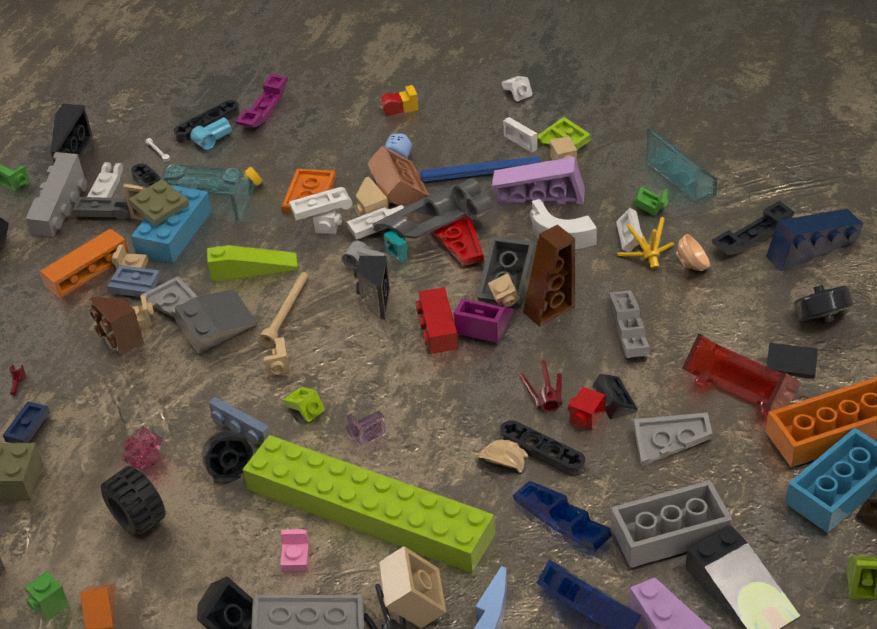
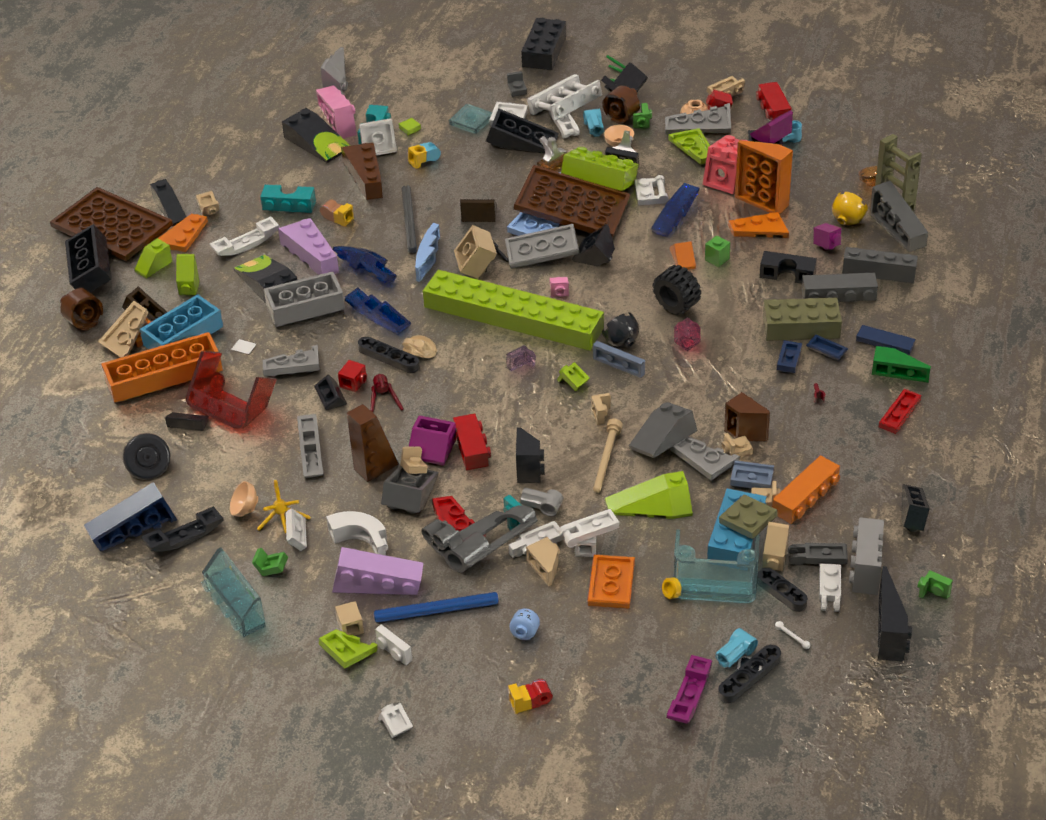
camera: 175 degrees right, 0 degrees up
nougat slope [367,145,429,206] -> none
none -> white sticker [231,339,256,354]

